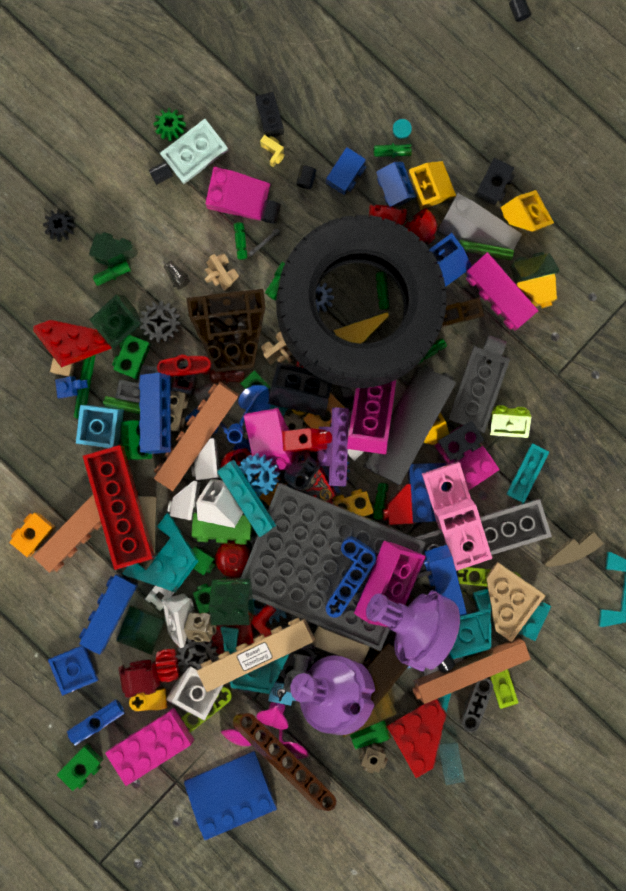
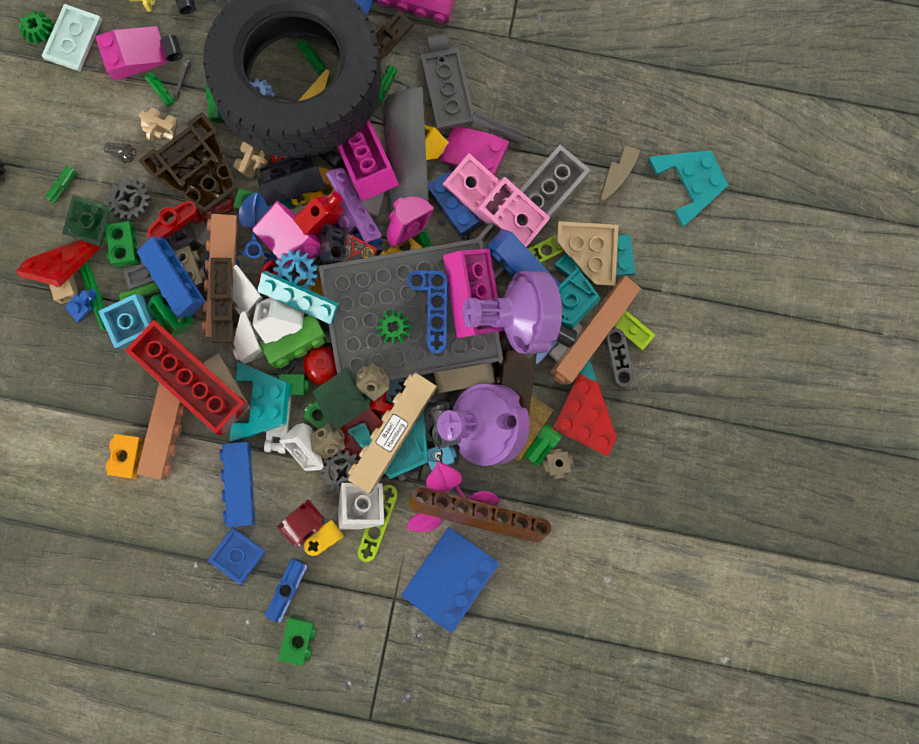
camera: 30 degrees left, 5 degrees down
clear green slope [89,232,138,267] -> none
dark pink brick [105,707,195,786] -> none
clear green slope [116,605,166,655] -> none
black beam [149,161,173,185] -> none
red gear [156,649,180,682] -> none
red slope [383,484,413,525] -> none
black brick [437,421,484,462] -> none
clear light blue plate [439,742,465,785] -> none
bracket [489,405,531,438] -> none
teal plate [506,443,549,503] -> none
none -> dark brown slope [210,258,233,343]
none -> dark tan brick [356,363,390,401]
none -> green gear [376,309,412,345]
none -> dark pink brick [386,197,434,248]
none -> dark grey axle [471,111,527,144]

